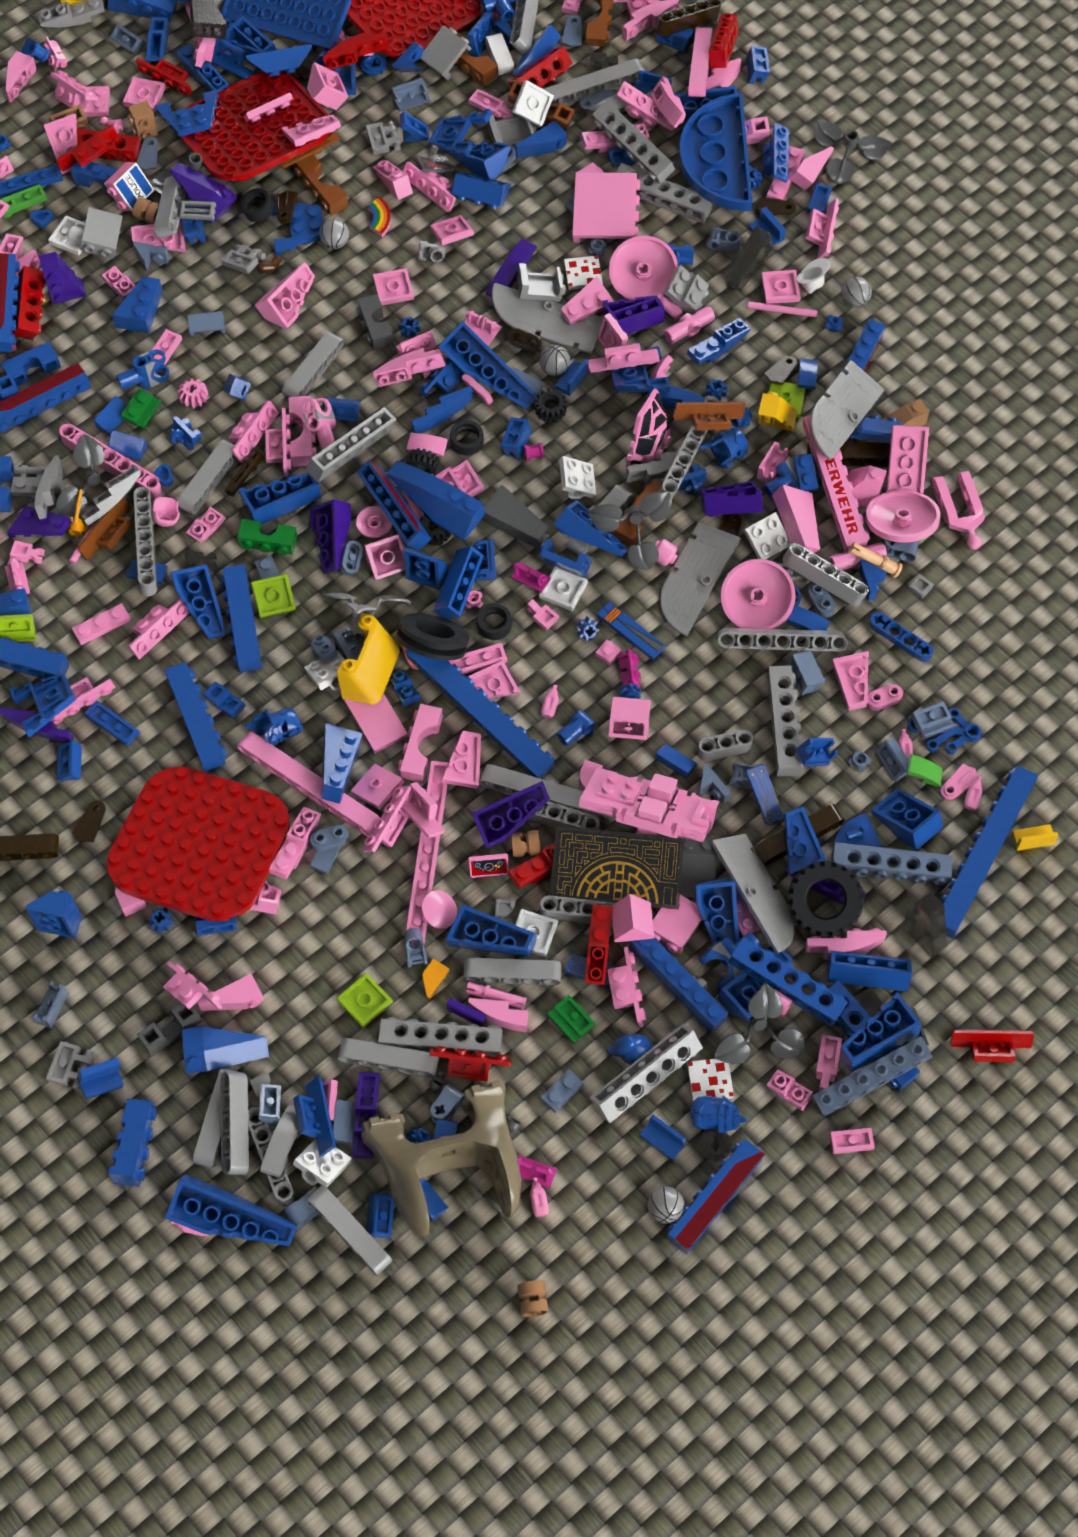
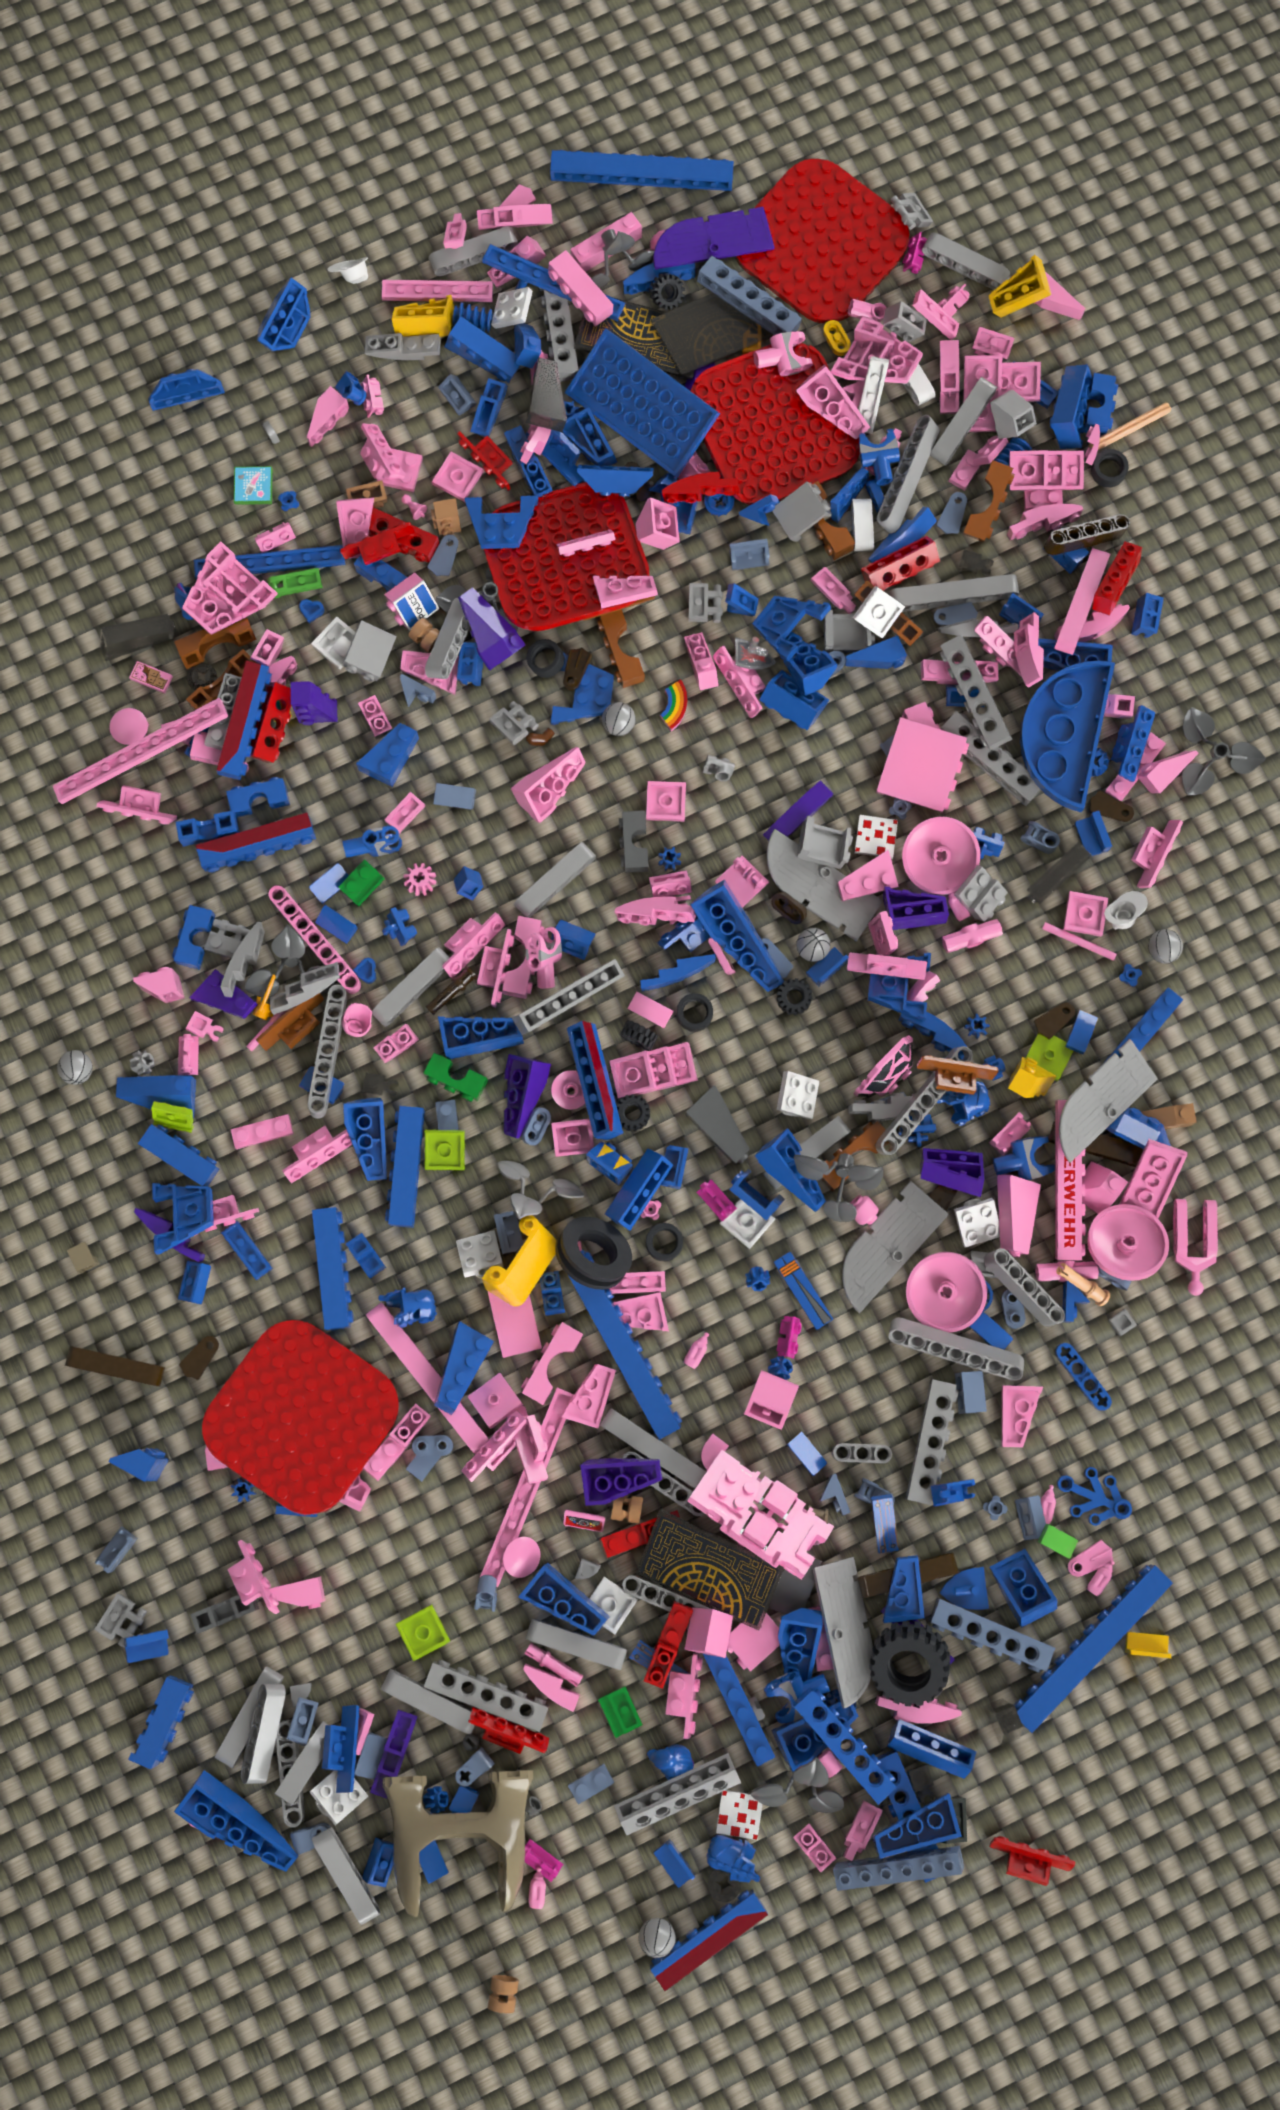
camera: 15 degrees right, 15 degrees up
light grey tile [180,201,216,220] -> none
blue wedge [182,1026,269,1074] -> none
sand blue plate [311,635,338,662] -> none
blue wedge [387,461,485,541] -> none
light orange tile [422,959,450,1000] -> none
bright pink plate [430,215,474,246] -> none
dark purple tile [447,998,486,1027] -> none
blue hinge [501,417,532,460] -> none
dark pink bush [524,443,544,461] -> none
bright pink plate [527,599,559,631] -> none
blue piece [557,710,596,746] -> none
bright pink plate [595,640,622,665] -> none
blue slope [687,318,751,365] -> none
blue plate [793,454,819,492] -> none
blue tile [807,183,832,213] -> none
bright pink plate [830,1128,875,1154] -> none
bright pink plate [867,684,903,711] -> none
sand blue plate [910,701,956,740] -> none

